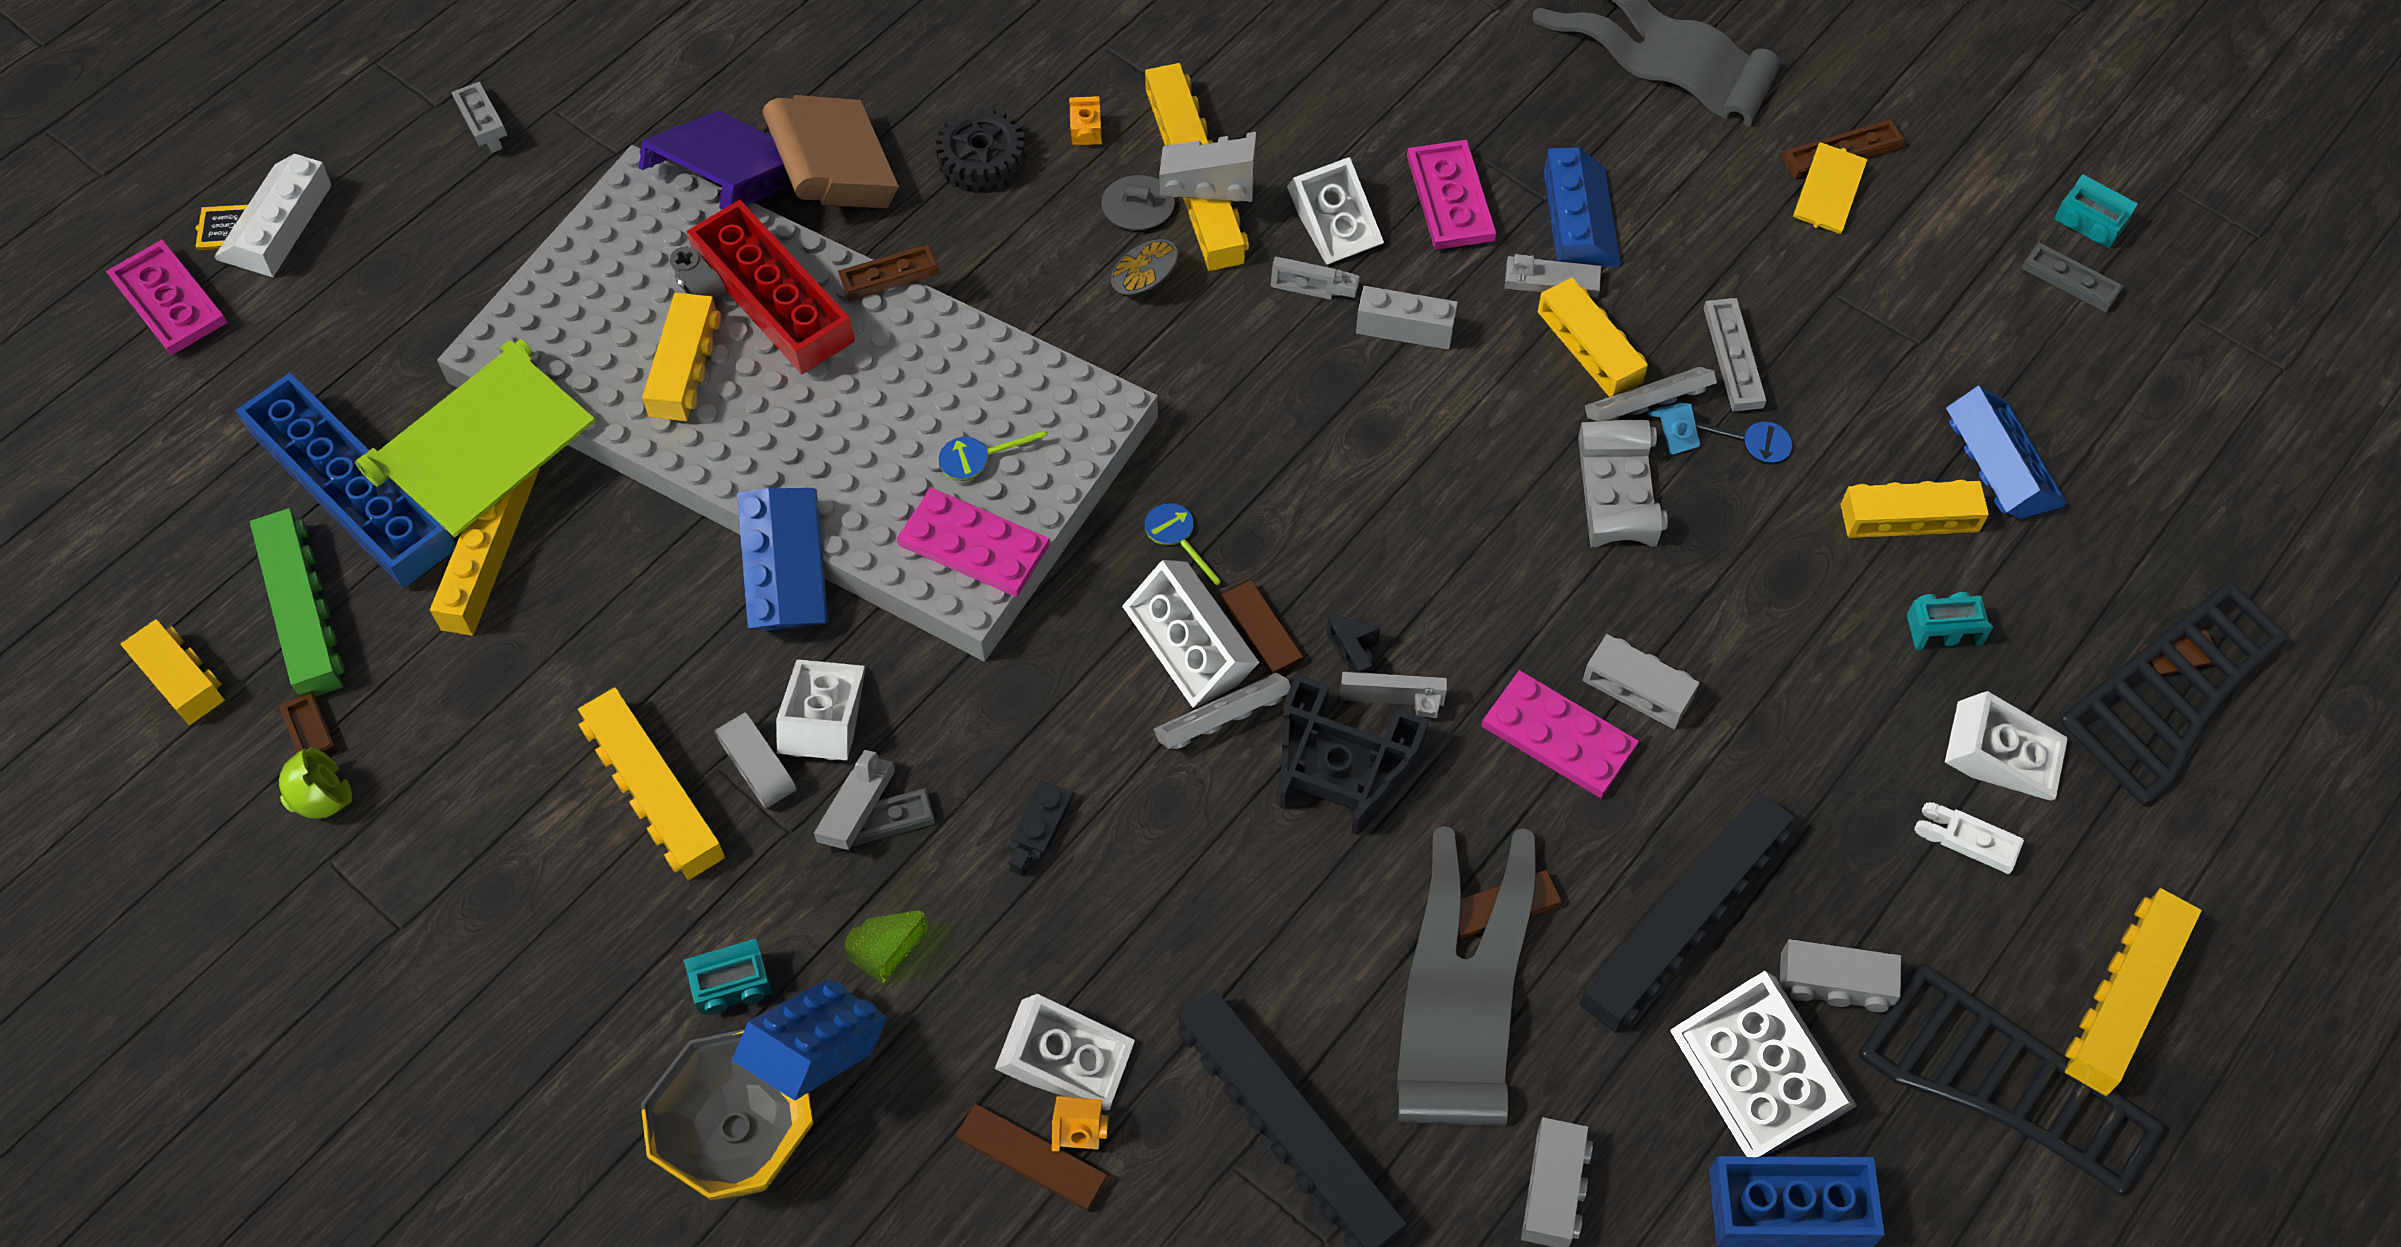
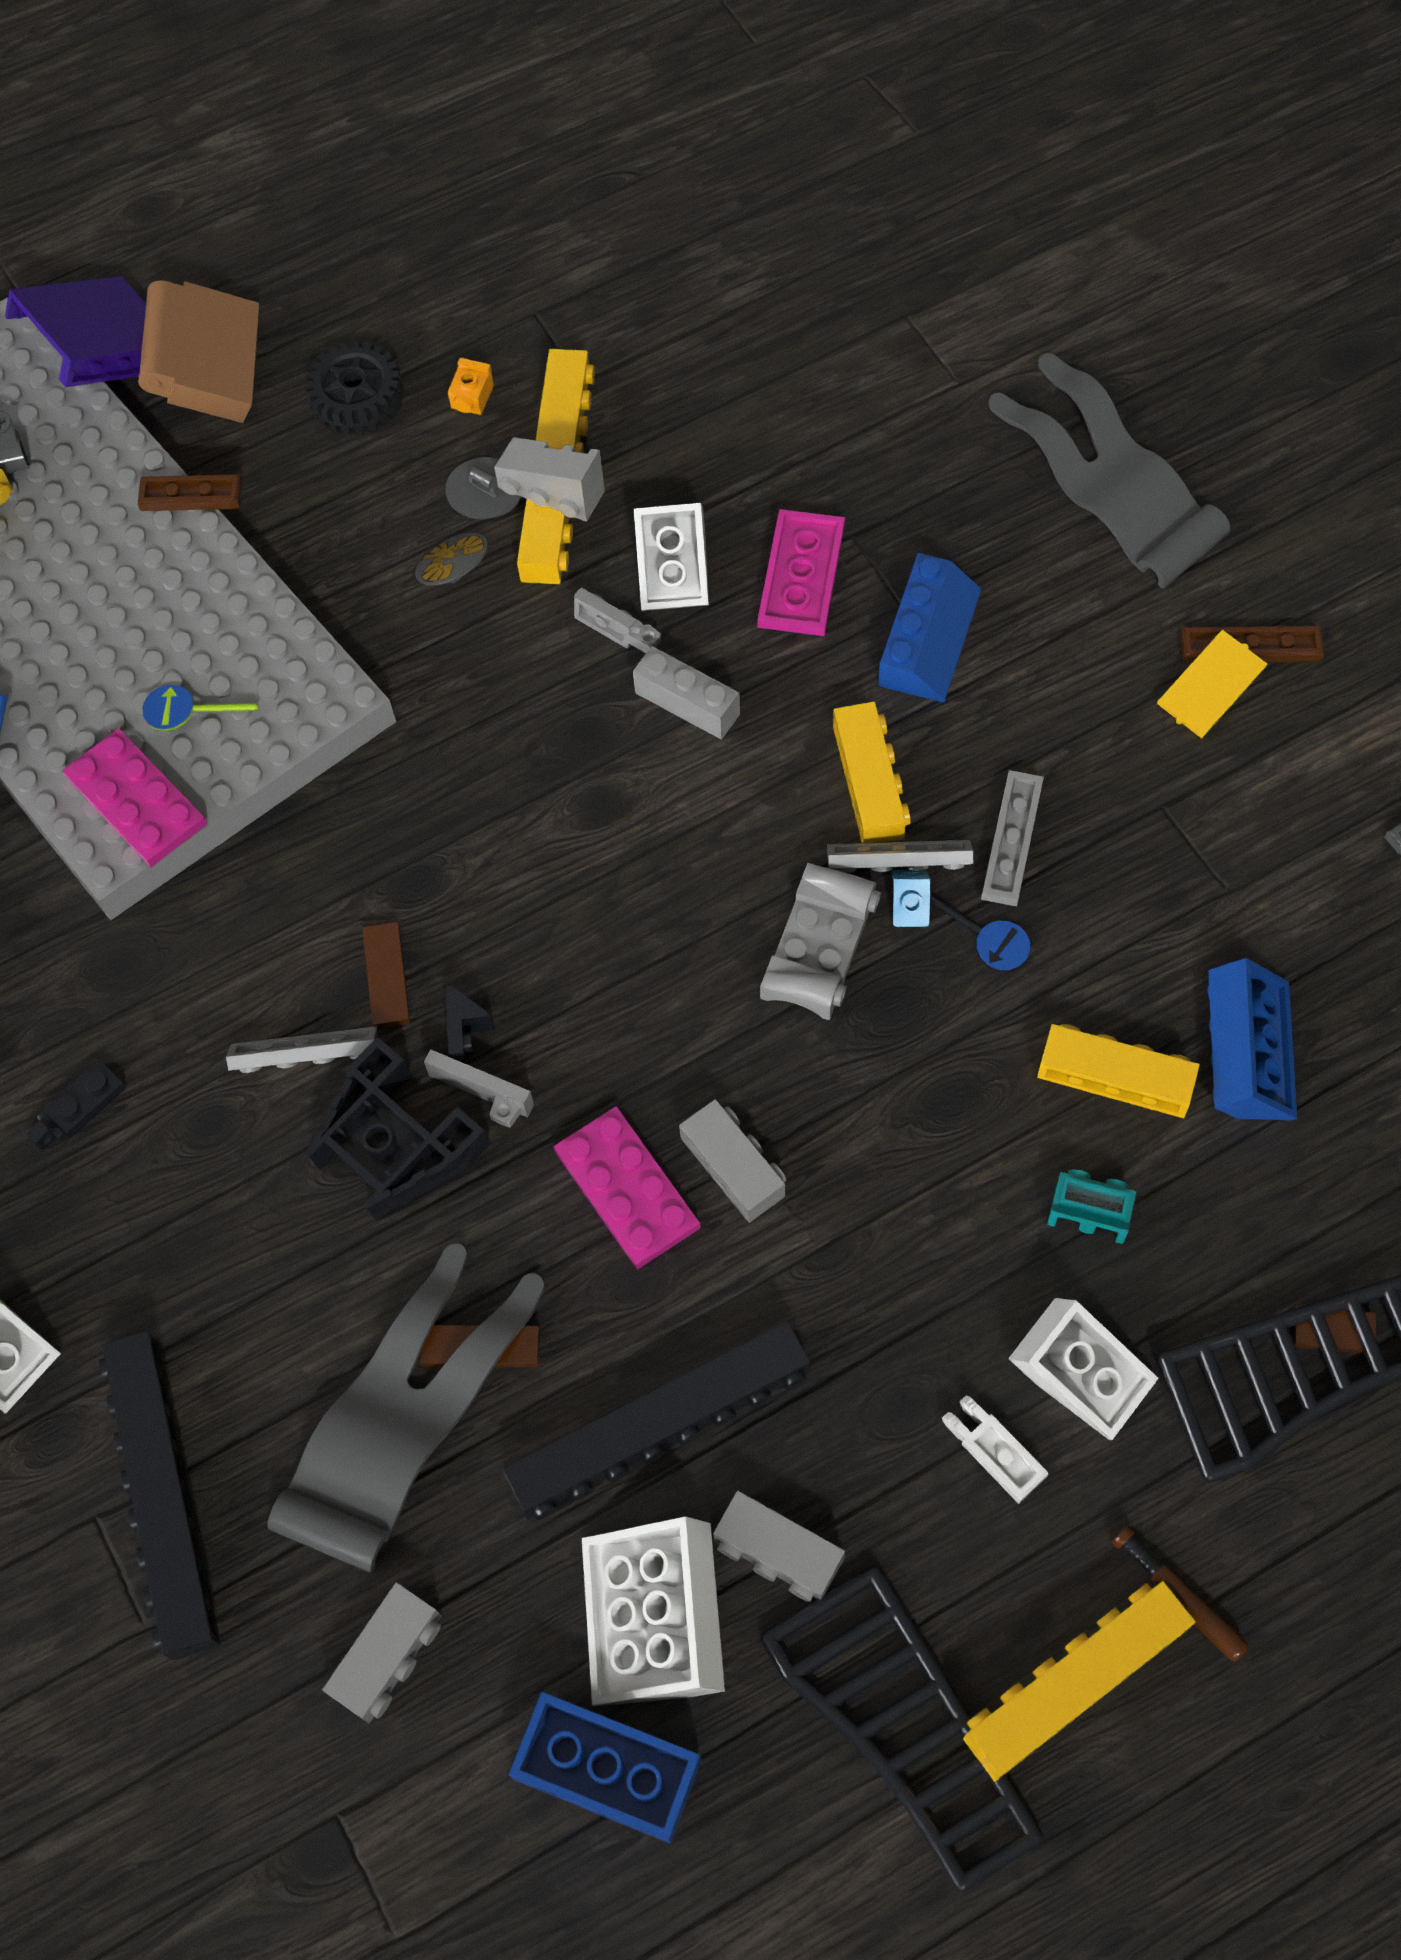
camera: 25 degrees right, 5 degrees up
red brick [687,199,855,375] -> none
white slope [1122,560,1259,708] -> none
blue piece [1145,503,1221,585] -> none
light grey hinge [1504,254,1601,298] -> none
none -> reddish brown piece [1112,1526,1248,1662]

